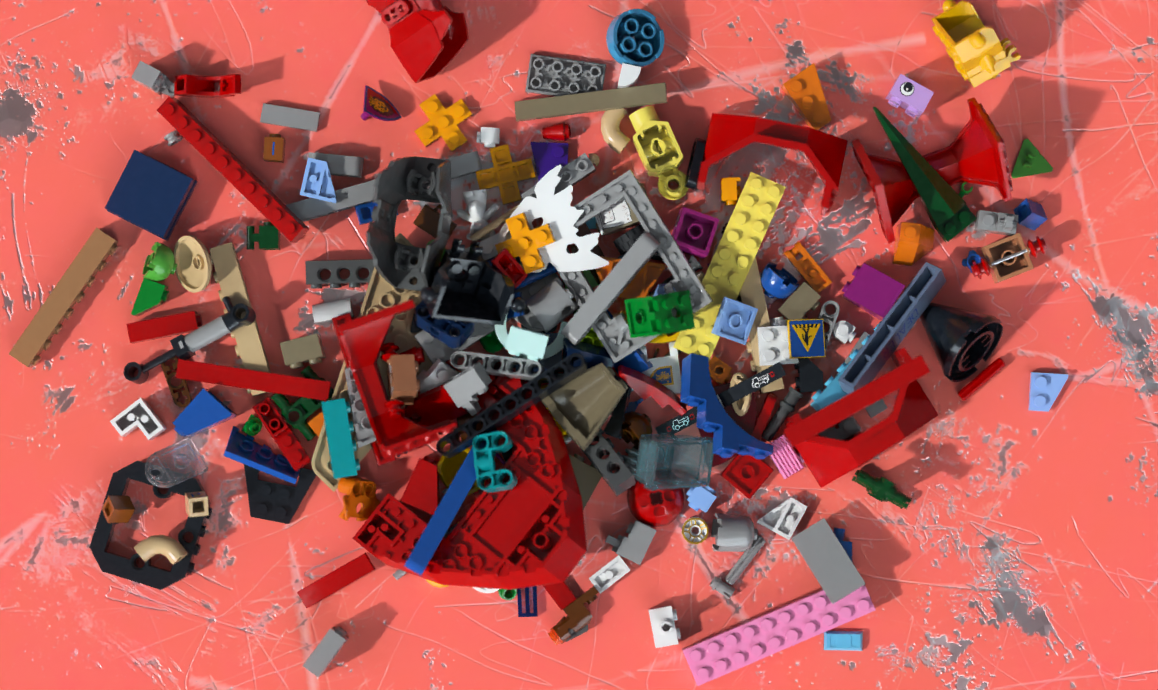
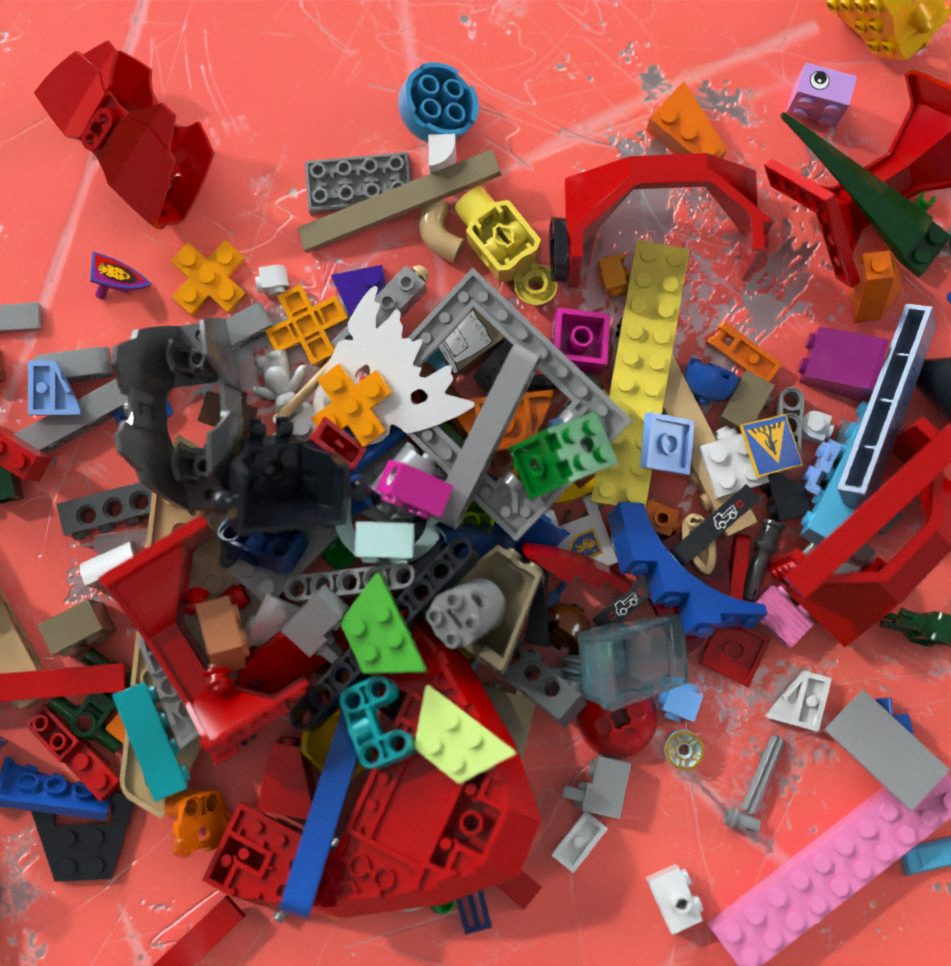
camera: 10 degrees left, 5 degrees down
green plate [242,414,262,436] -> none
red cone [542,122,571,141] -> none
reddish brown plate [548,586,599,645] -> none
light grey cylinder [711,513,758,552] -> none
none -> bright green wing [340,572,428,674]
none -> dark pink brick [375,460,454,519]
none -> yellowish green wing [414,685,517,784]
none -> light grey cylinder [427,578,506,648]
none -> light blue wing [801,438,842,495]

